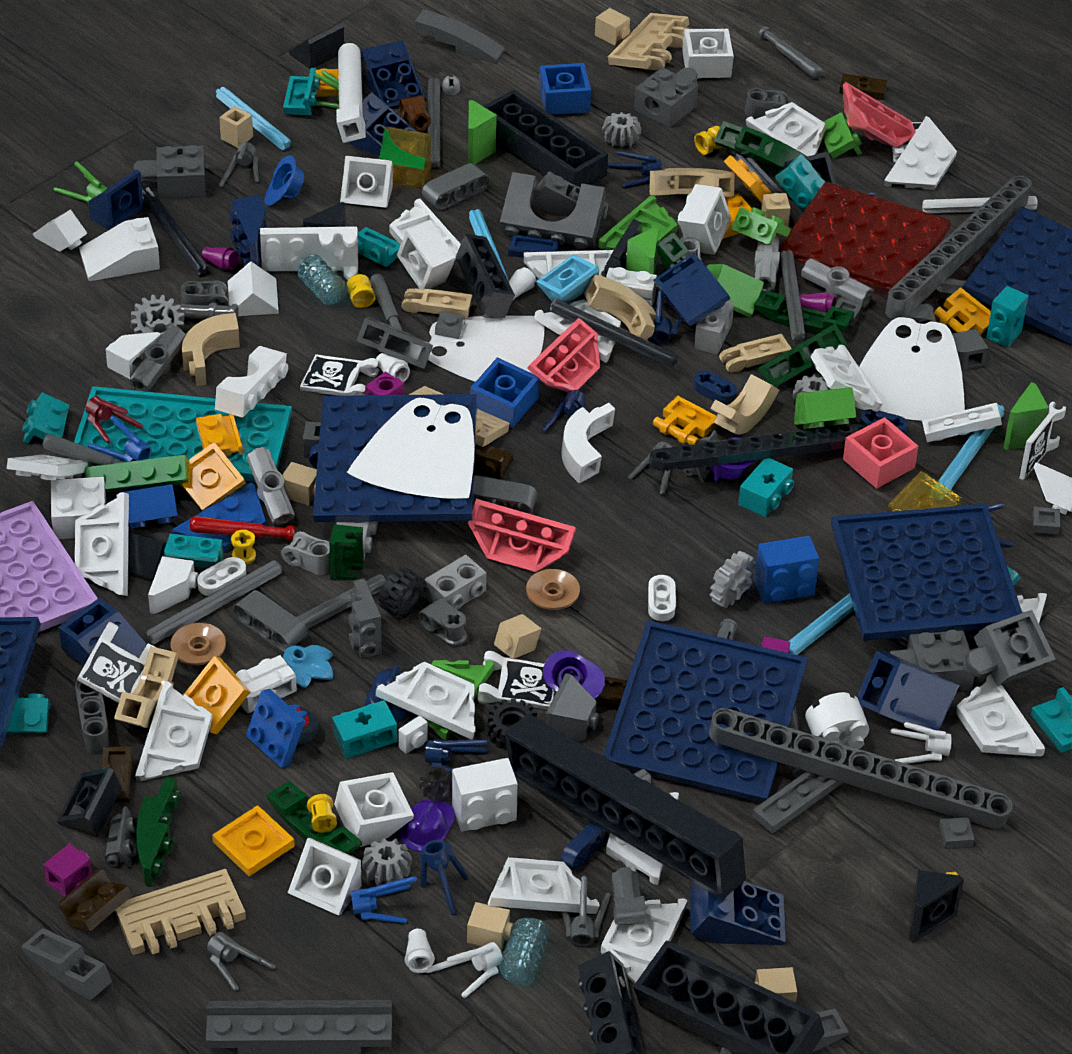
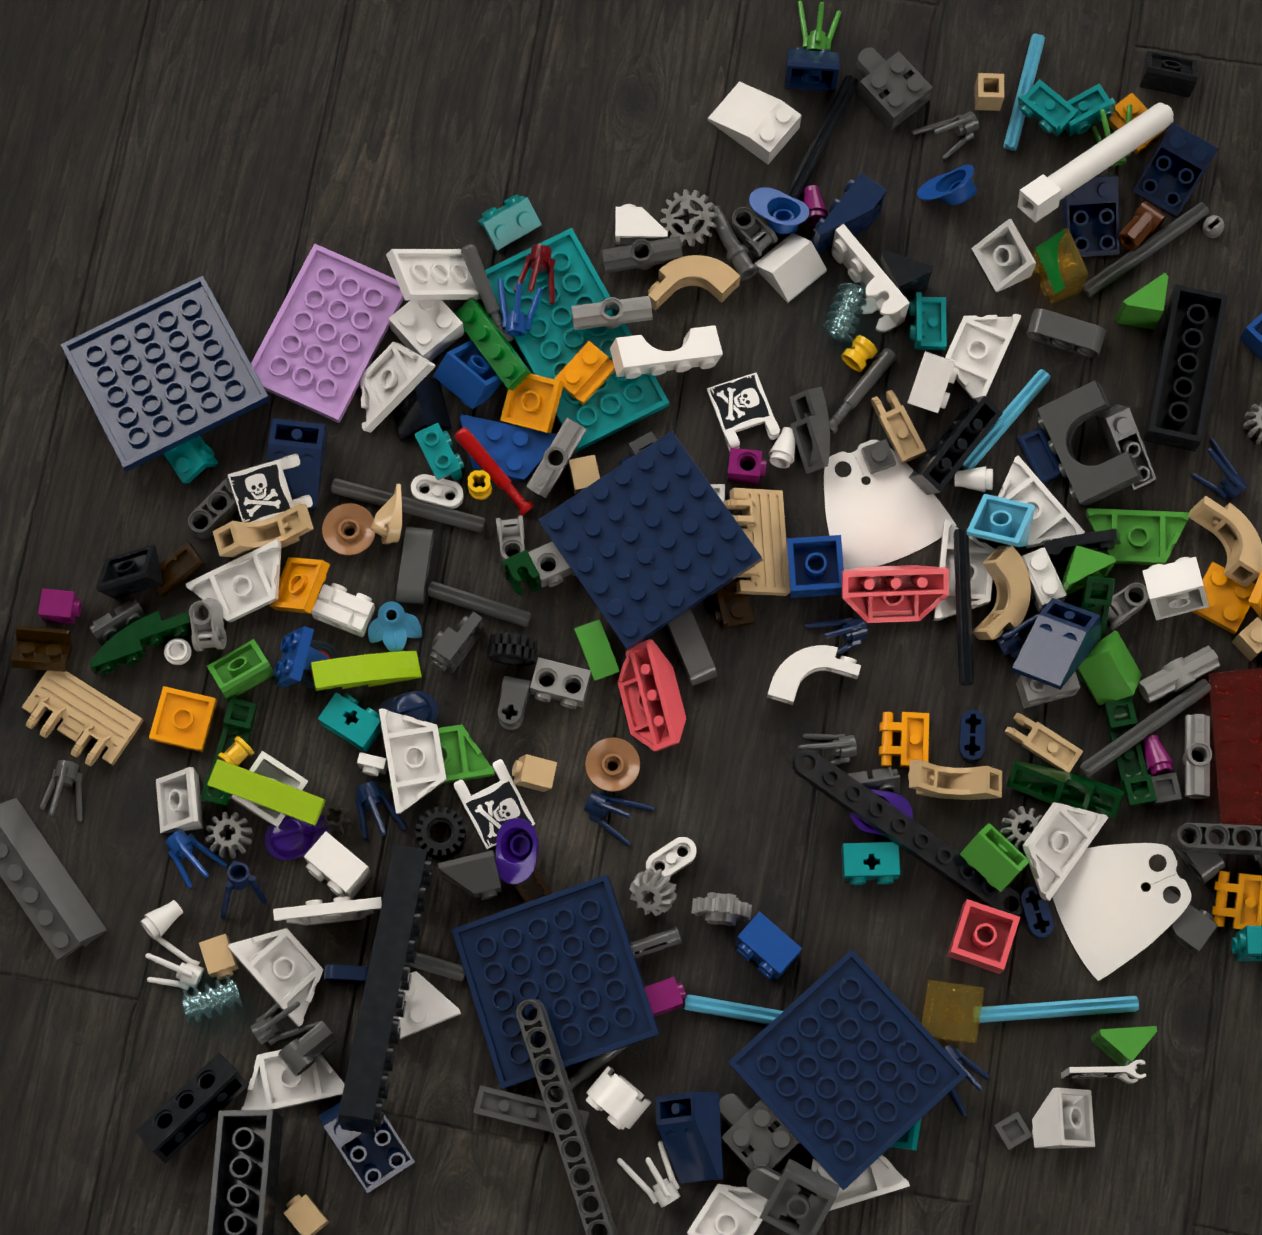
camera: 55 degrees right, 30 degrees up
white slope [33,209,87,251] -> none
white slope [148,556,198,614] -> none
white piece [347,398,474,499] -> none
bright green bracket [732,207,791,245] -> none
white plate [922,403,1002,442] -> none
none -> white plate [164,638,192,665]
none -> light grey piece [189,598,227,652]
none -> bright green slope [207,639,274,702]
none -> lime slope [207,759,326,826]
none -> white wing [273,896,382,926]
none -> lime slope [310,651,422,691]
none -> tan piece [371,484,402,544]
none -> light grey piece [571,296,653,330]
none -> bright green slope [574,619,620,681]
none -> dark blue plant [584,791,655,846]
none -> light grey gear [629,867,677,916]
none -> blue piece [749,187,809,234]
none -> teal bracket [1018,79,1078,137]

